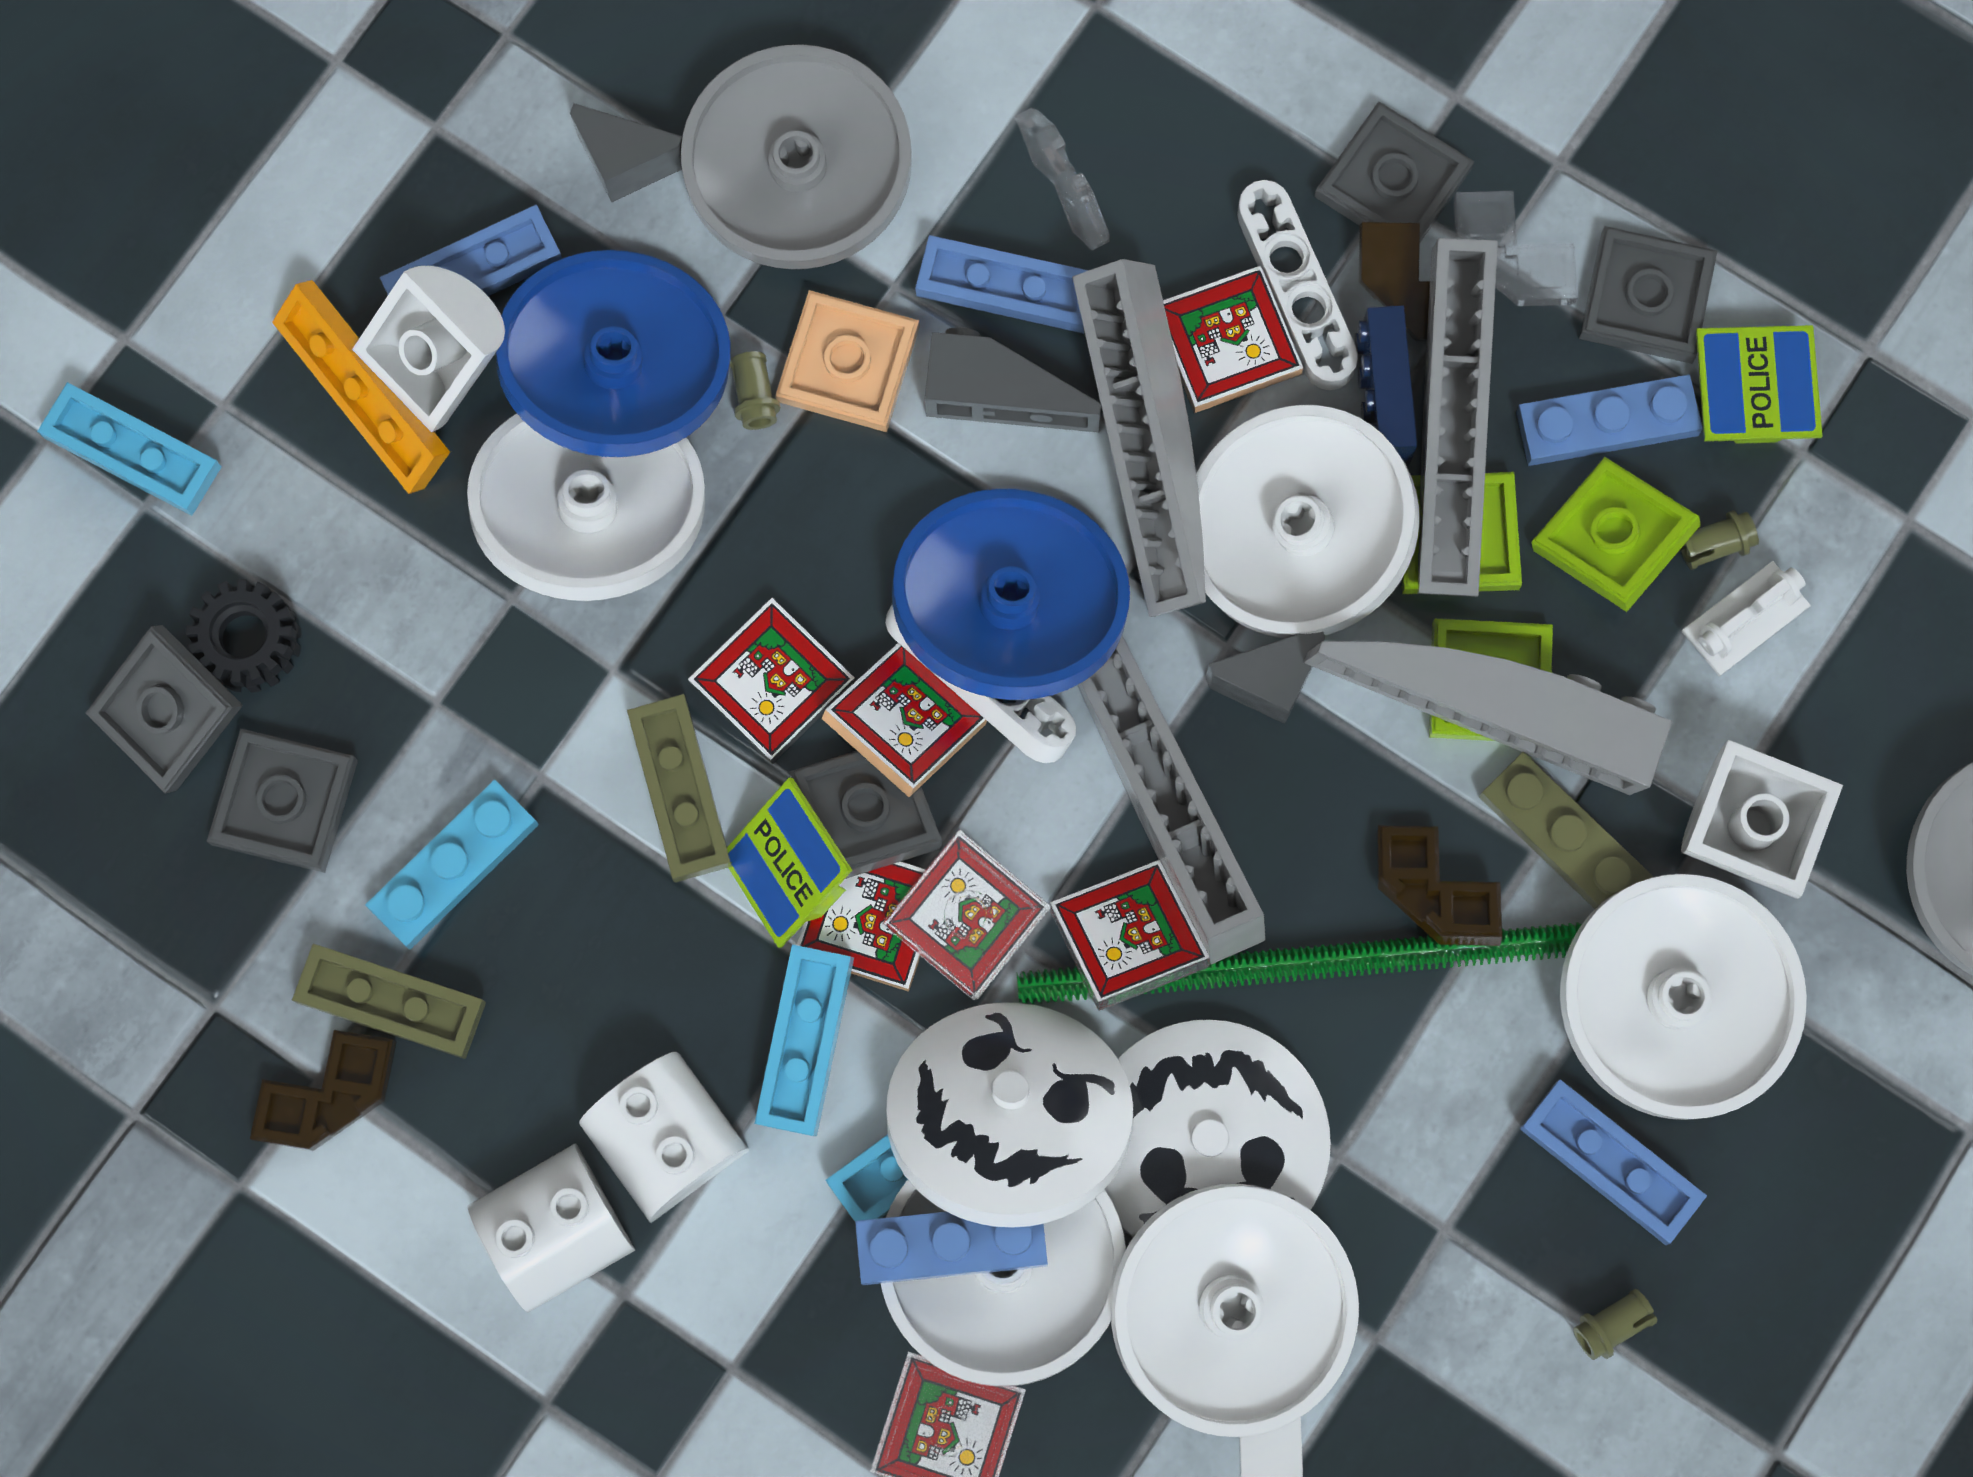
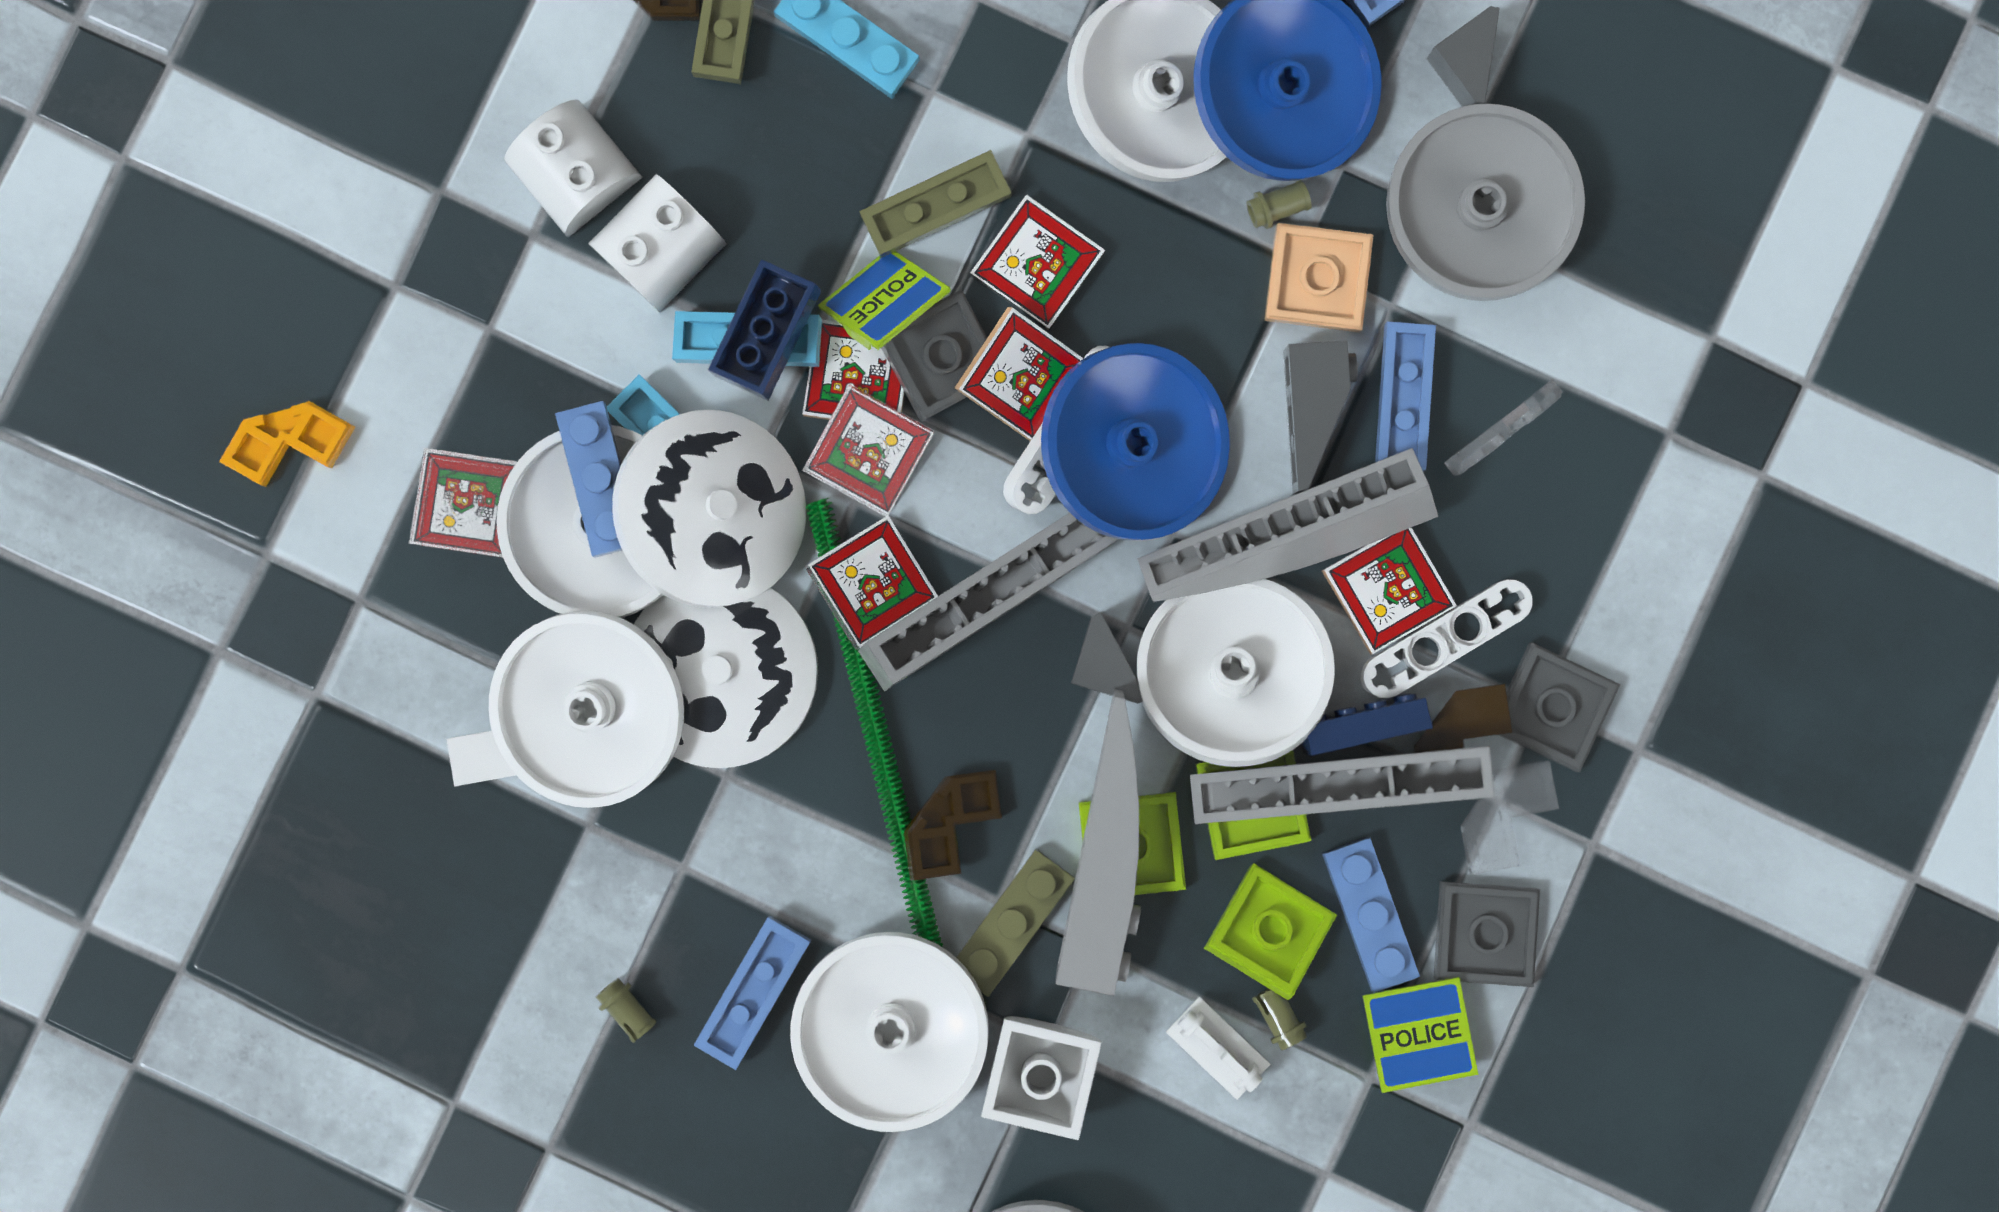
camera: 80 degrees right, 10 degrees up
none -> dark blue piece [708,259,821,401]

